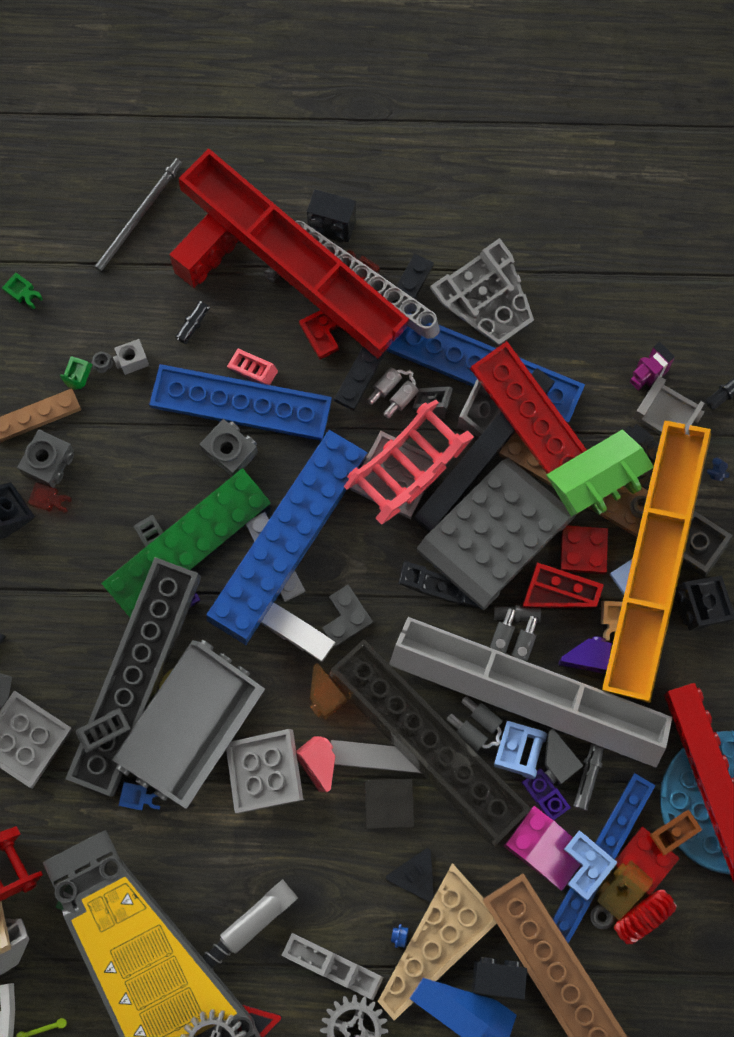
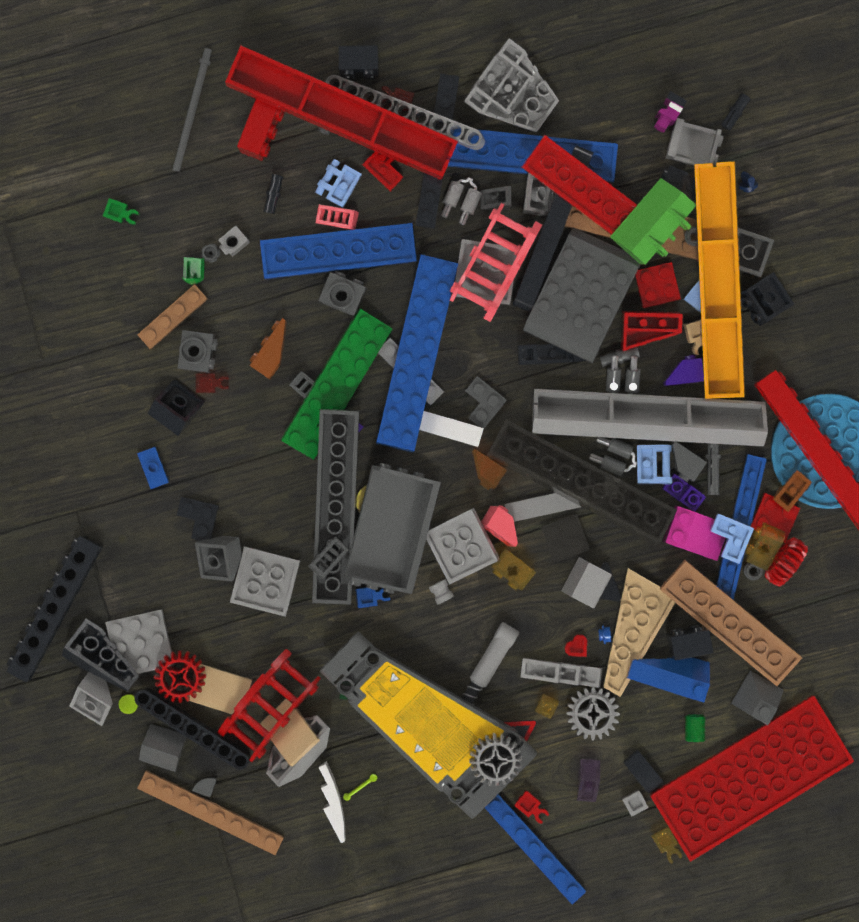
camera: 20 degrees left, 15 degrees up
none -> dark orange slope [250,318,287,380]
none -> light blue plate [315,159,362,208]
none -> light grey wheel [429,579,454,605]
none -> clear yellow brick [491,548,536,590]
none -> clear yellow piece [535,694,559,719]
none -> light grey slope [561,557,612,608]
none -> red tile [564,634,587,657]

